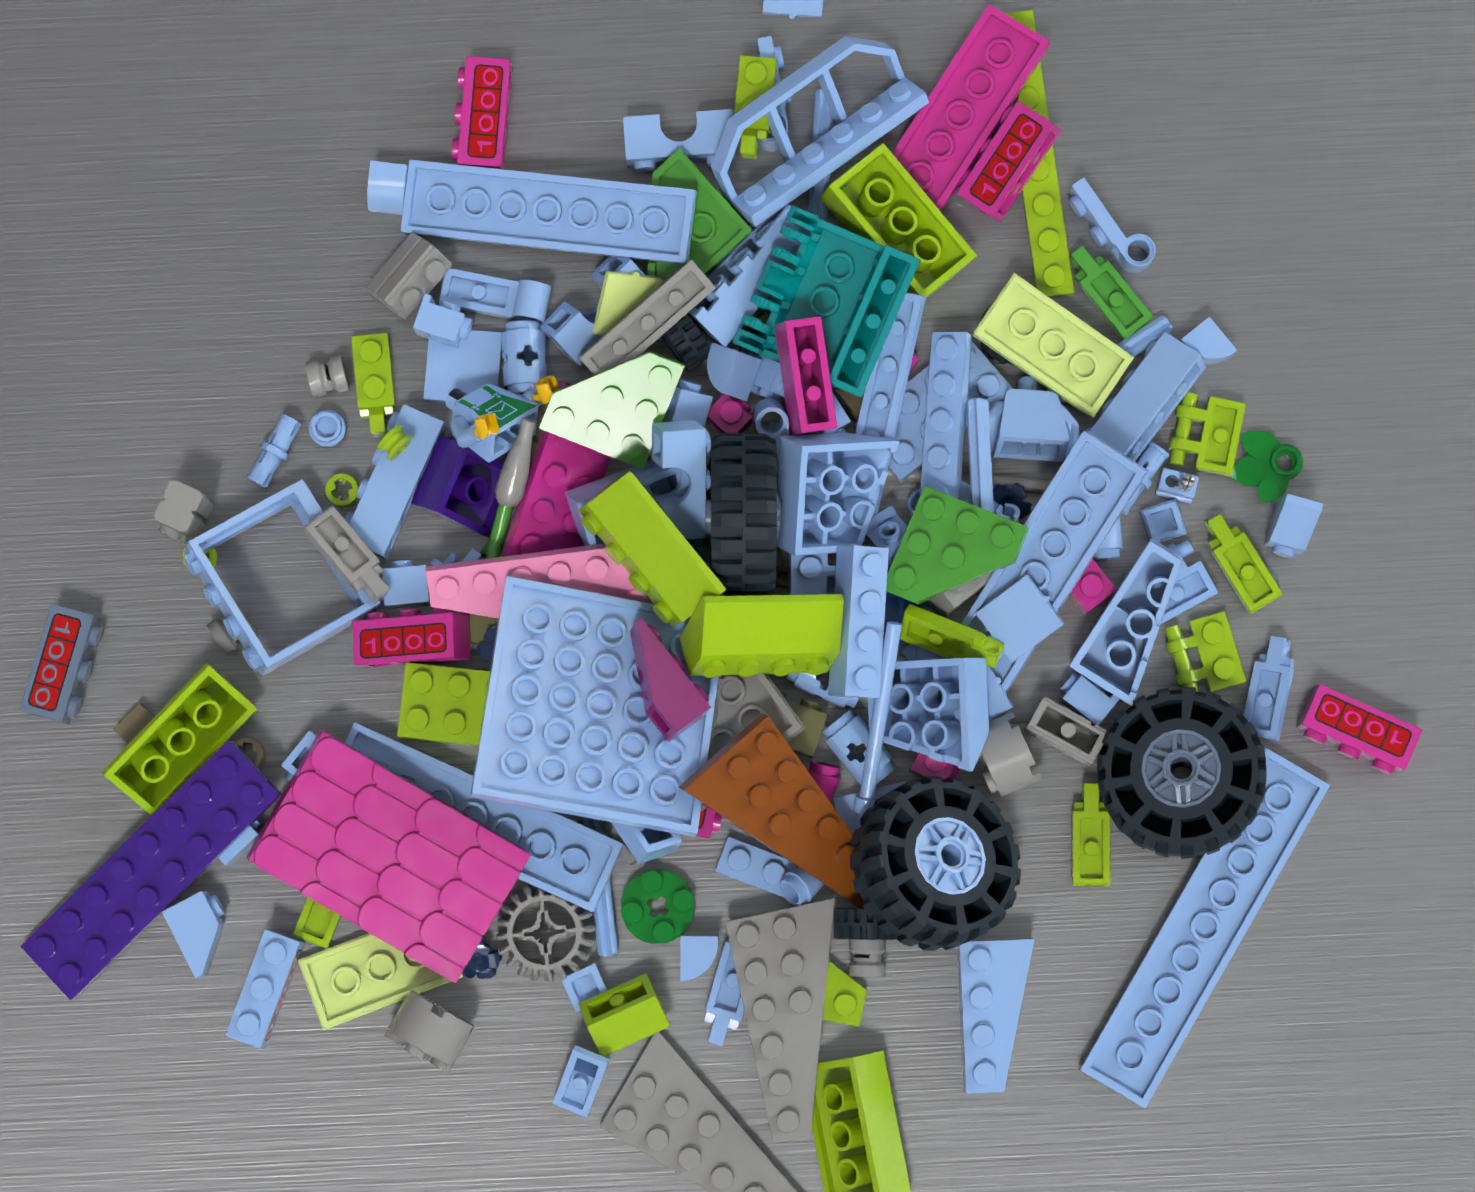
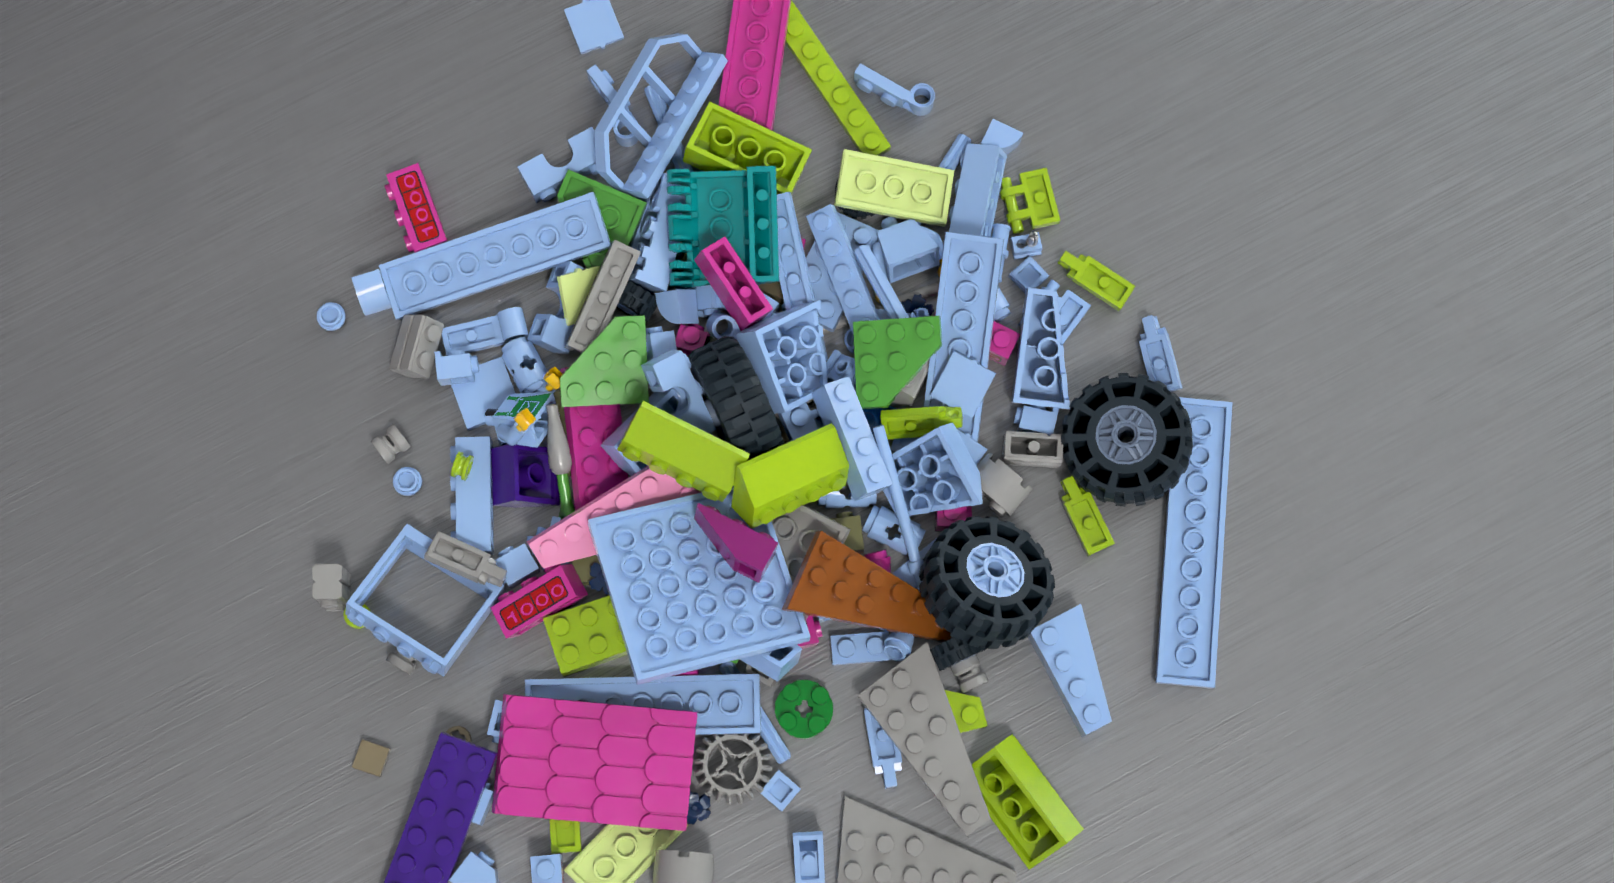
camera: 30 degrees left, 5 degrees down
sand blue brick [19,603,103,725] -> none
lime slope [101,663,257,816] -> none
light blue pin [246,413,302,489] -> none
lime bush [325,473,359,508] -> none
lime hinge [351,333,396,436] -> none
lime brick [578,973,670,1057] -> none
light blue brick [680,936,718,981] -> none
lime hinge [734,55,778,159] -> none
dark pink brick [957,101,1062,222] -> none
bright green hinge [1069,245,1153,340] -> none
lime plate [1165,611,1247,692] -> none
green plate [1231,431,1303,503] -> none
light blue slope [1264,494,1323,558] -> none
dark pink brick [1296,684,1423,775] -> none
none -> light blue plate [317,302,346,331]

